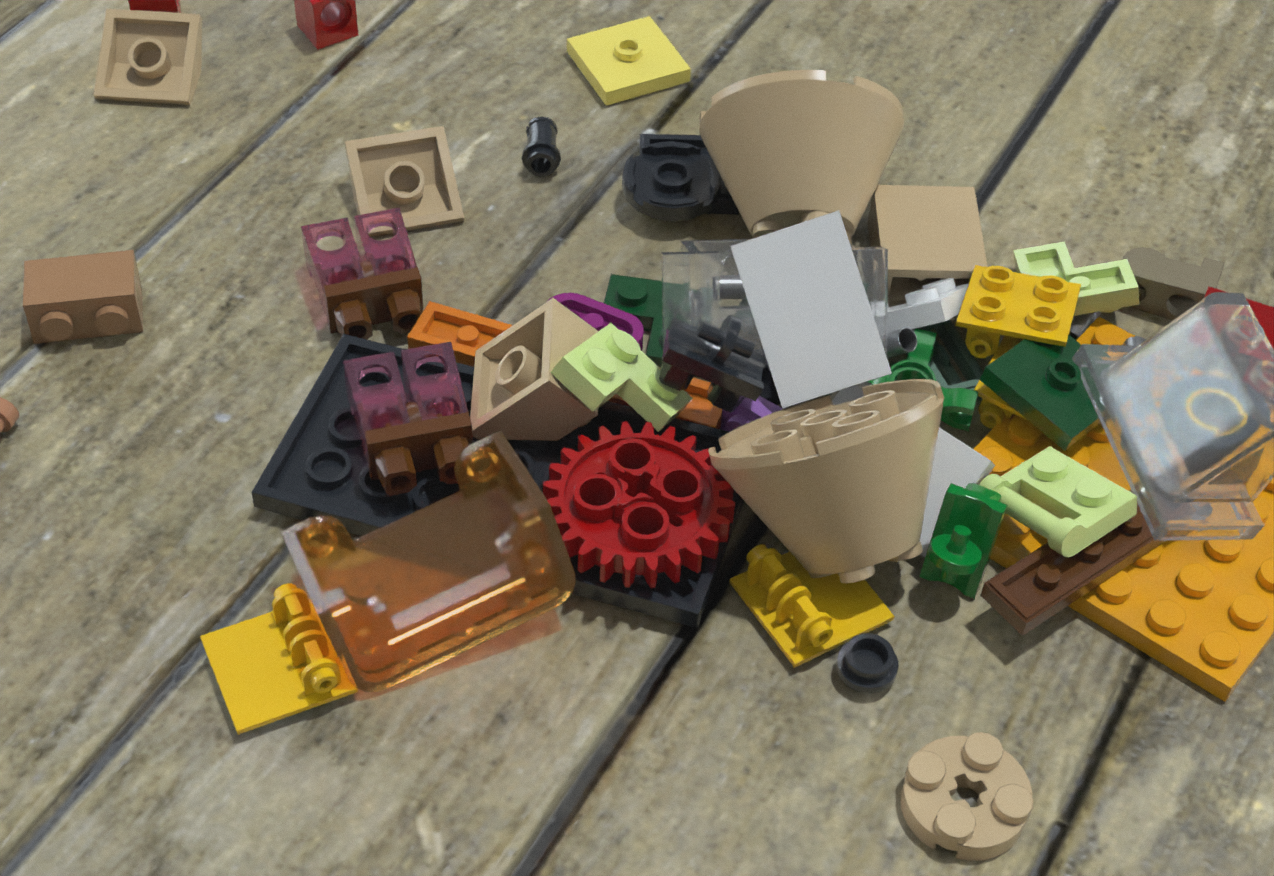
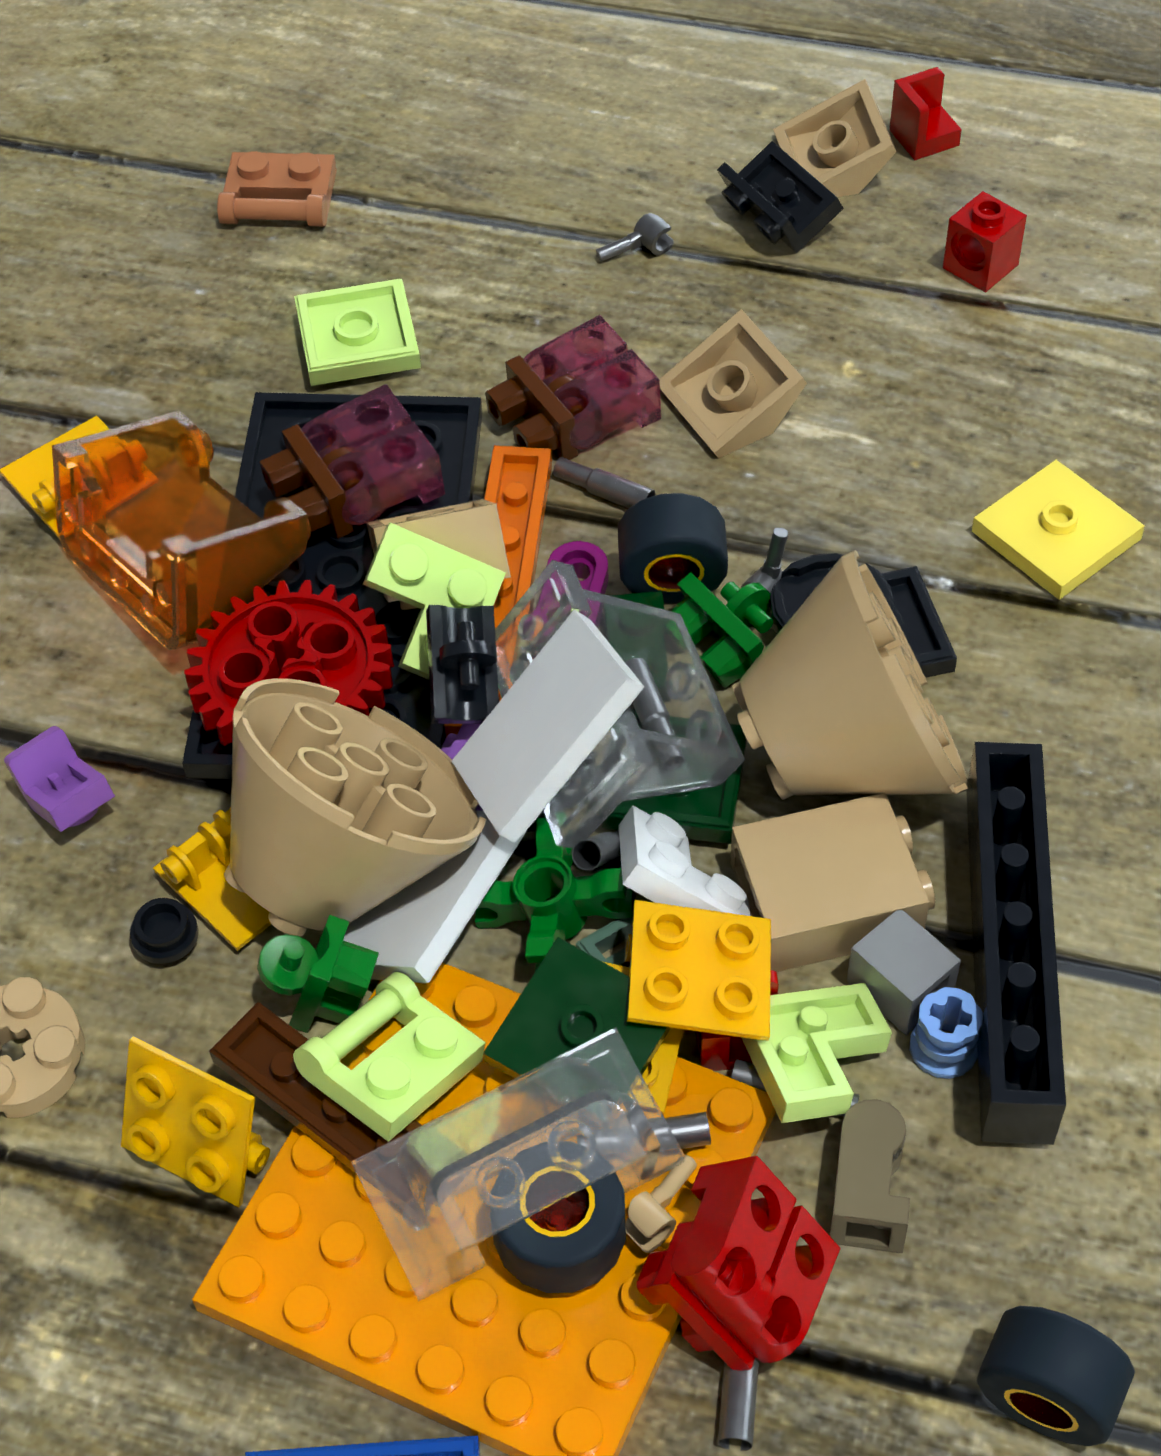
camera: 80 degrees right, 5 degrees up
medium nougat brick [23,250,143,344] -> none
black pin [522,116,561,177] -> none
none -> medium lavender bracket [4,726,115,832]
none -> yellow hinge [121,1036,270,1208]
none -> yellowish green plate [294,279,421,386]
none -> flat silver pin [553,457,656,508]
none -> flat silver hand [596,213,674,262]
none -> black wheel [618,493,728,604]
none -> green hips [663,572,773,688]
none -> black bracket [717,141,844,253]
none -> flat silver hand [741,528,788,610]
none -> light grey panel [847,910,961,1035]
none -> light blue bush [909,987,983,1079]
none -> black brick [966,742,1066,1145]

